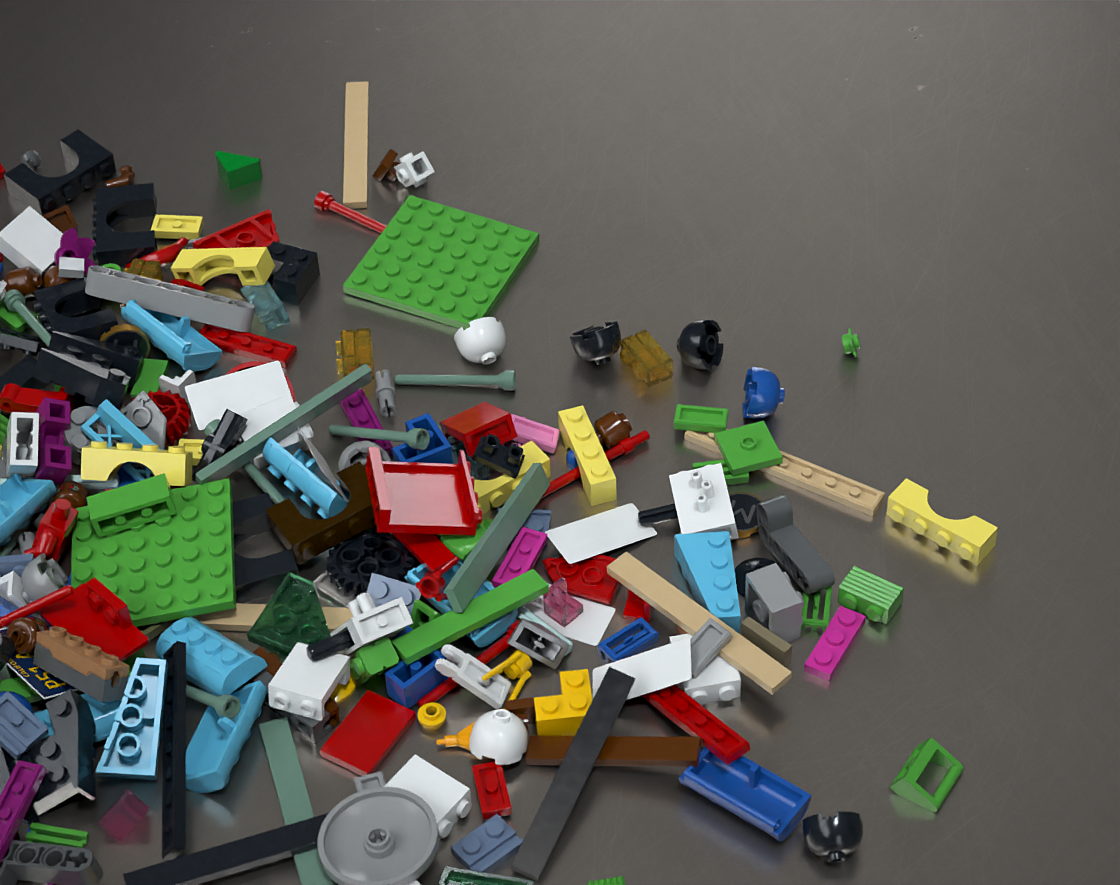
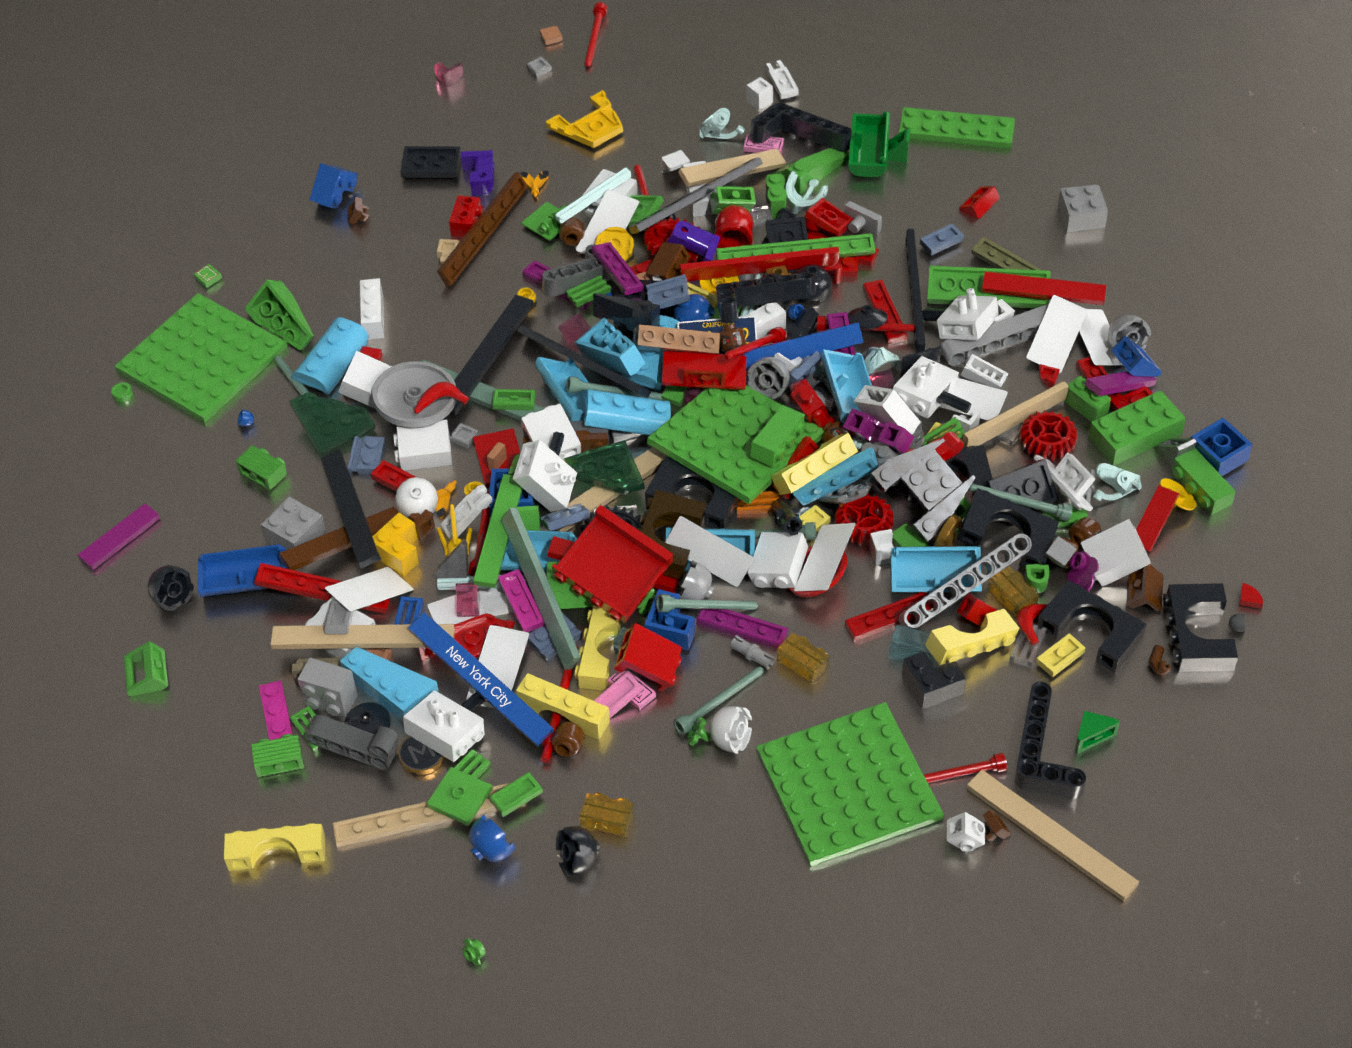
camera: 135 degrees right, 5 degrees up
red wing [193,209,280,249] -> none
sand green tile [196,364,372,485] -> none
red plant [415,557,459,602] -> none
black hips [472,434,525,479] -> none
black cylinder [570,321,622,365] -> none
none -> light grey brick [261,496,326,550]
none -> blue tile [408,612,554,747]
none -> red piece [414,382,470,414]
none -> nougat tile [487,442,507,470]
none -> bright green tile [492,389,536,410]
none -> bright green plant [687,717,711,746]
none -> black beam [1015,681,1086,799]

